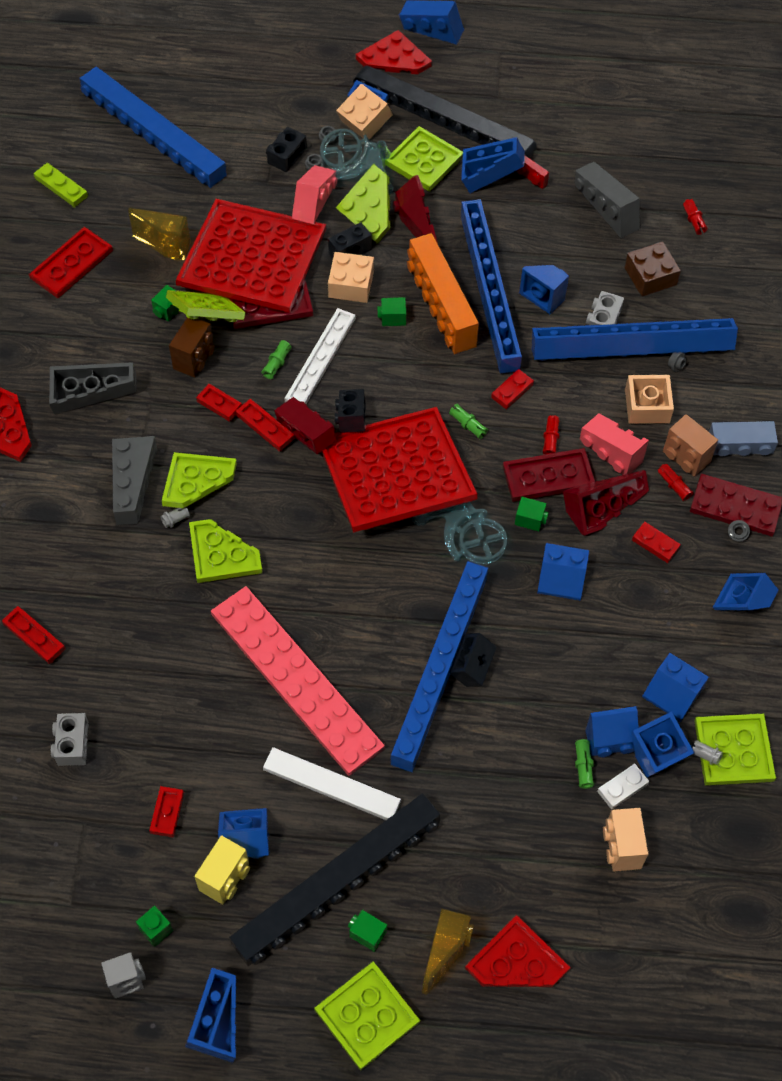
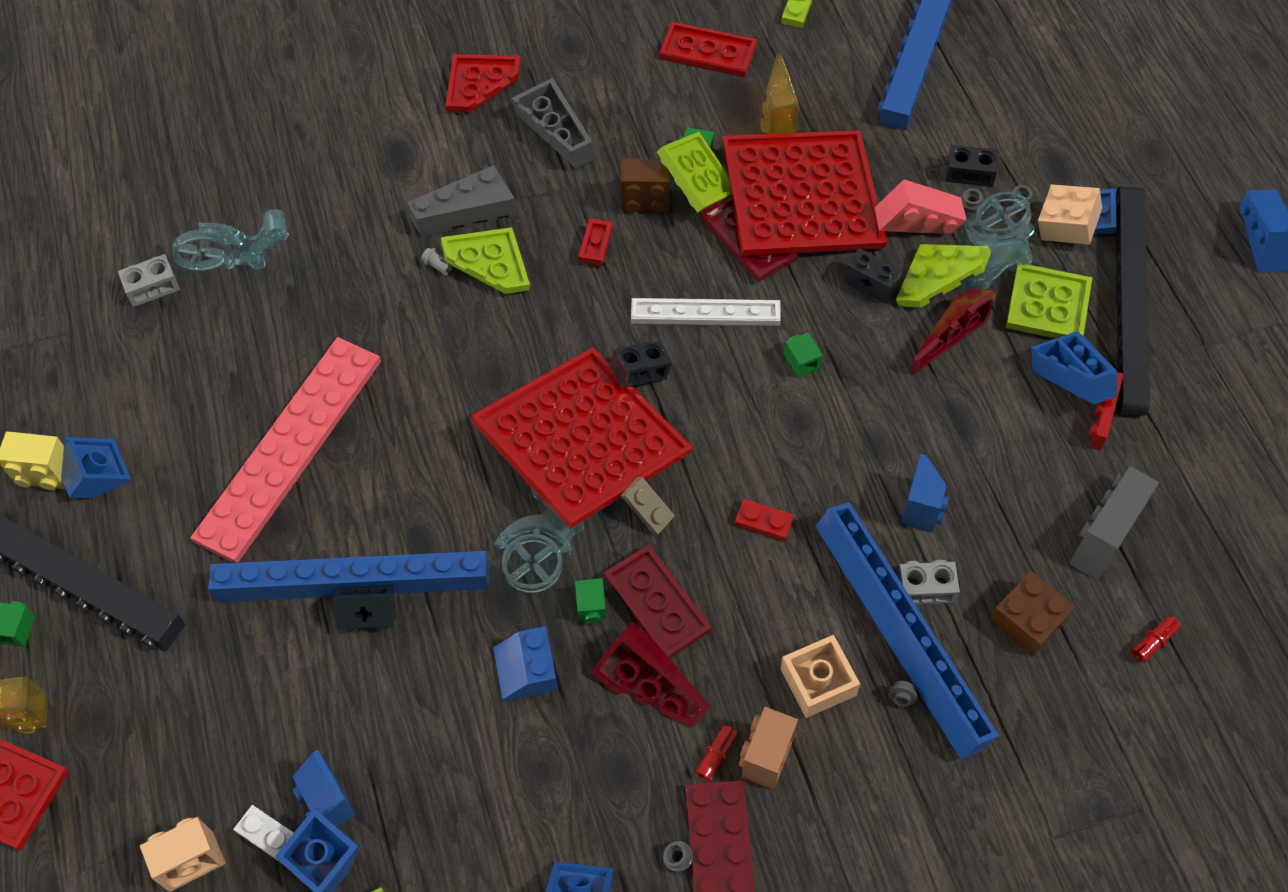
camera: 70 degrees right, 0 degrees up
red plate [2,606,65,664] -> none
red plate [149,786,184,838] -> none
lime plate [189,519,263,583] -> none
red plate [236,399,295,452] -> none
bright green pin [261,340,292,379] -> none
white tile [263,748,401,820] -> none
dark red brick [274,397,336,454] -> none
light nougat brick [328,252,374,303] -> none
red plate [356,30,432,75] -> none
orange brick [407,233,479,354] -> none
bright green pin [449,404,488,439] -> none
blue brick [461,199,522,373] -> none
red axle [543,415,560,455] -> none
bright green pin [575,739,594,788] -> none
coral wedge [580,413,649,475] -> none
red plate [632,522,681,563] -> none
blue slope [642,653,709,722] -> none
sand blue brick [709,421,778,456] -> none
none -> clear light blue piece [172,209,288,271]
none -> dark tan plate [620,477,675,534]

